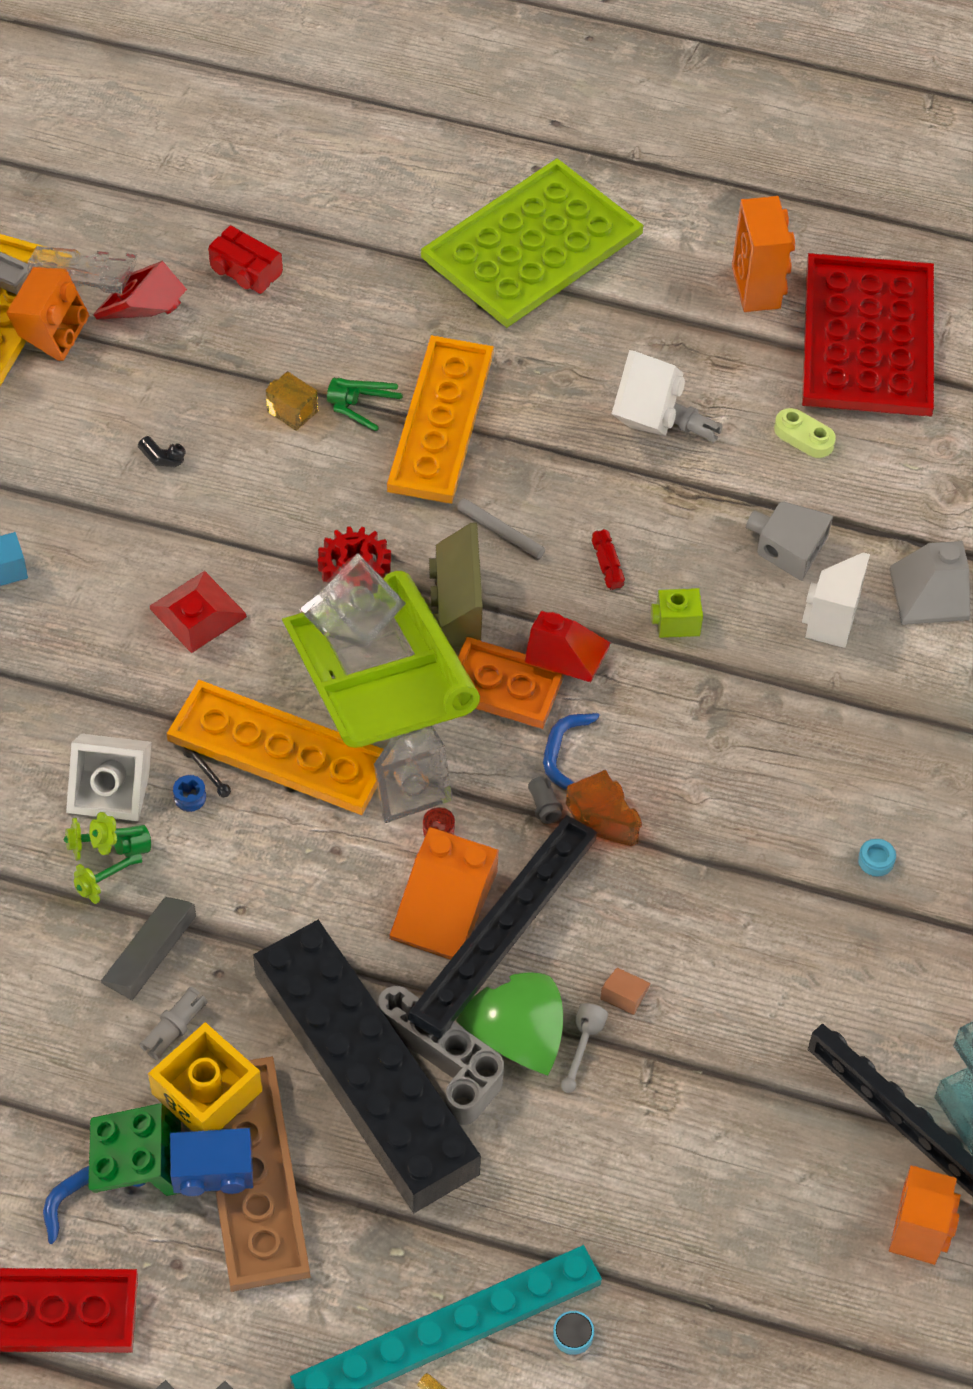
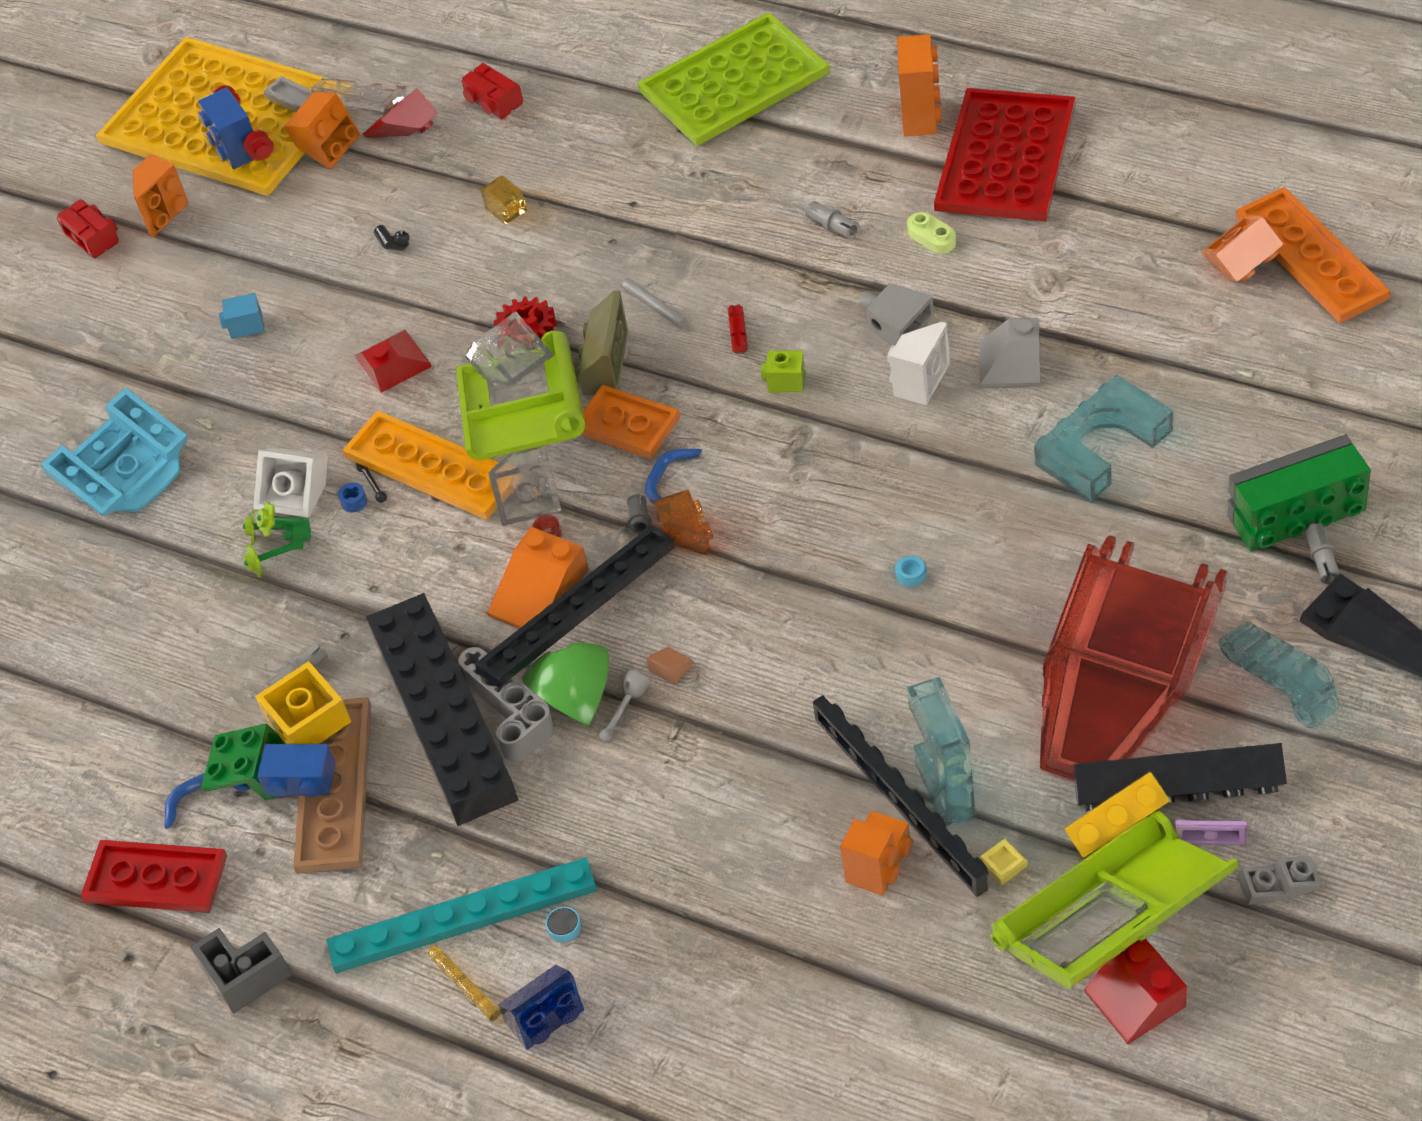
camera: 20 degrees right, 5 degrees down
dark grey slope [101,897,196,1001] -> none
green plant [327,377,403,431] -> none
light orange plate [387,335,494,504] -> none
red slope [525,611,611,683] -> none
white slope [612,350,685,436] -> none

